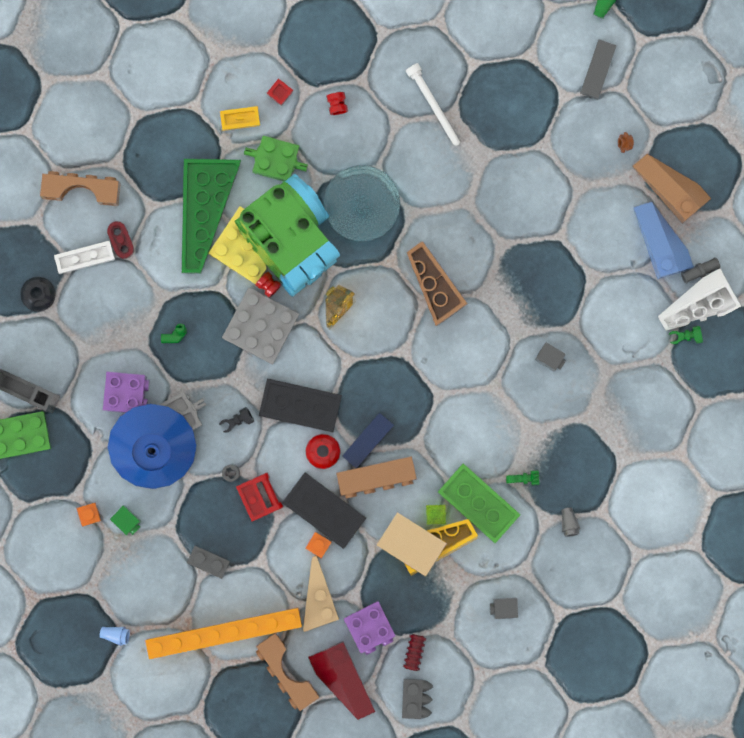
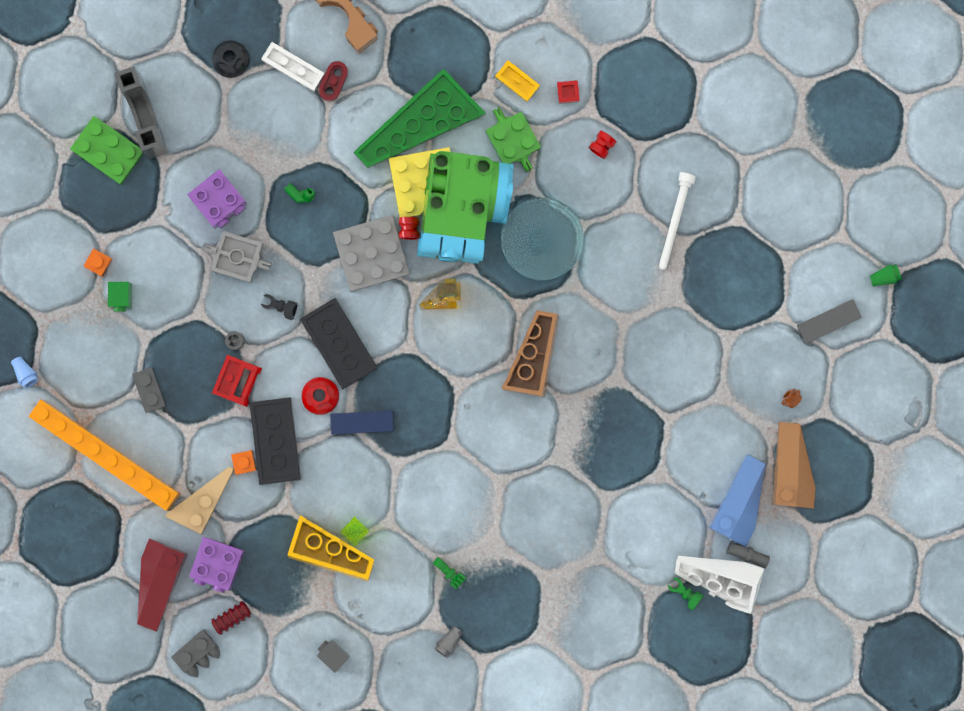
camera: 50 degrees right, 0 degrees up
blue dish [108,404,197,489] -> none
medium nougat arch [256,633,320,711] -> none
medium nougat brick [336,456,417,499] -> none
tan tile [377,512,447,577] -> none
bright green plate [438,464,521,543] -> none
dark grey brick [535,342,566,372] -> none

